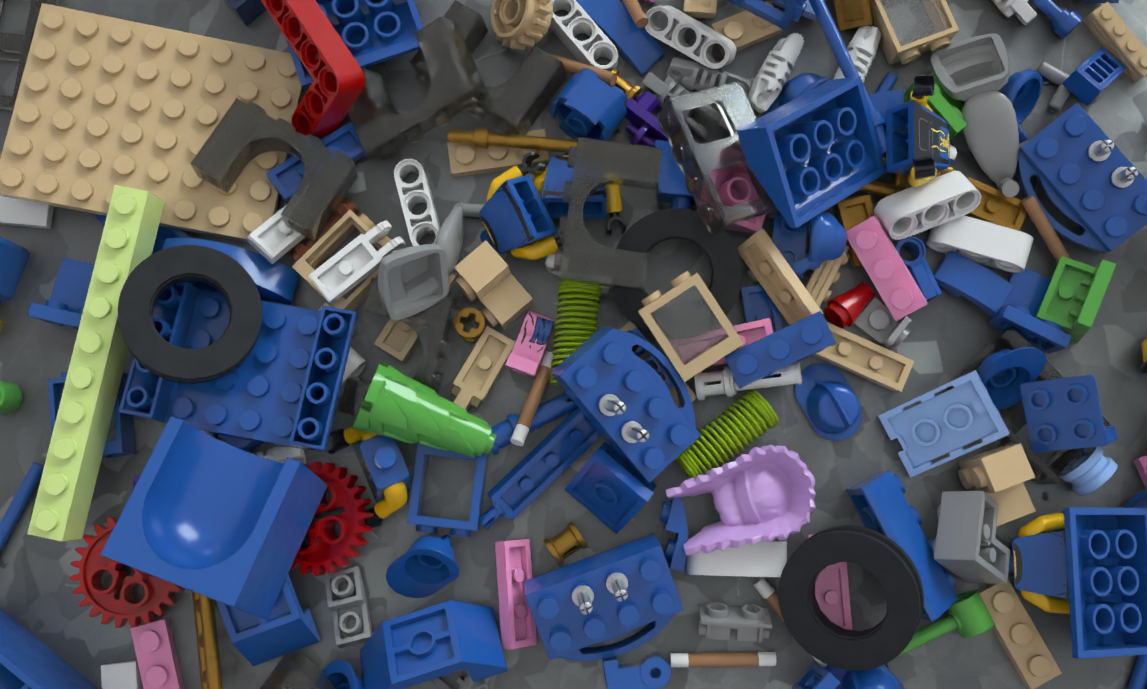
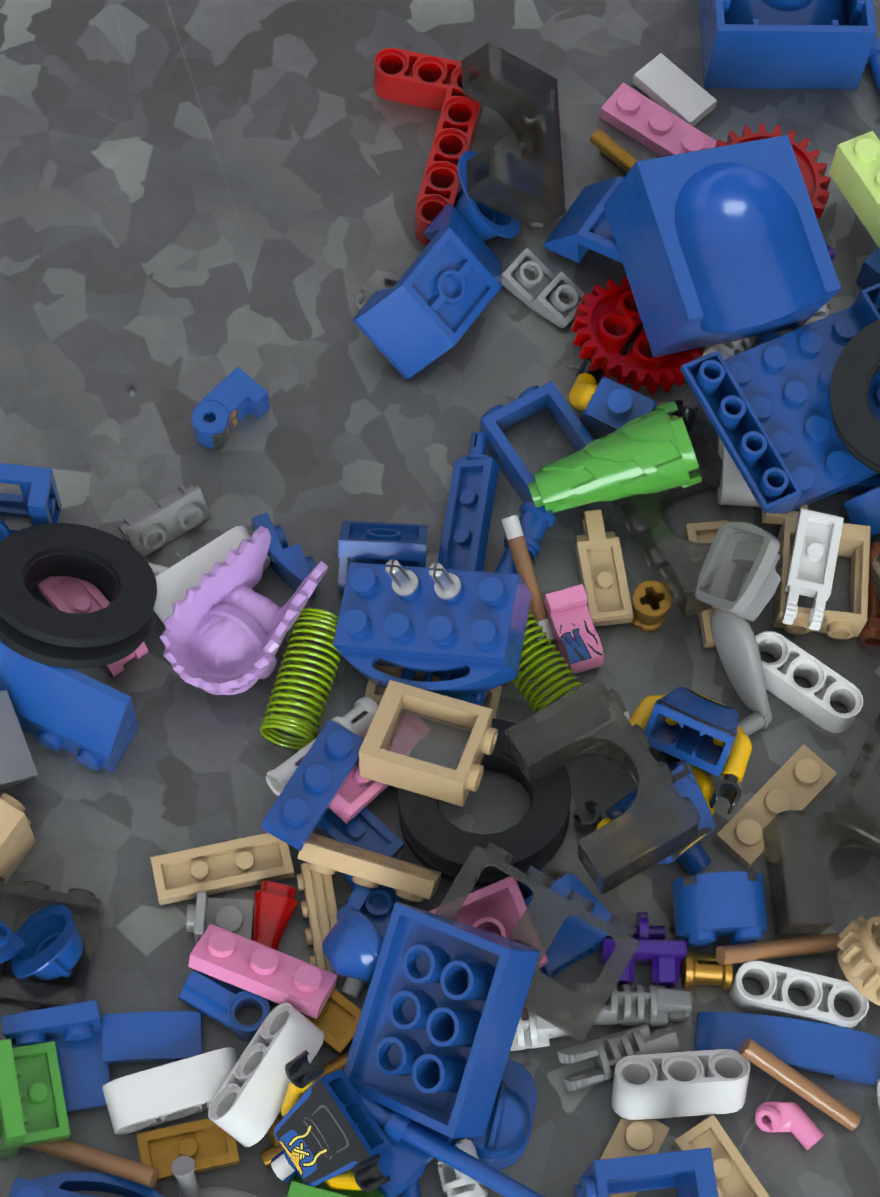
camera: 135 degrees right, 15 degrees down
blue piece [386,535,460,598] -> none
pearl gold bar [448,128,649,160] -> none
tan brick [454,240,534,330] -> none
bright pink plate [495,539,537,650] -> none
blue piece [523,533,684,661] -> none
pearl gold bush [543,522,588,566] -> none
medium nougat bar [670,652,777,668] -> none
white hinge [746,33,804,113] -> none
blue piece [795,363,862,441] -> none
light blue piece [878,370,1010,478] -> none

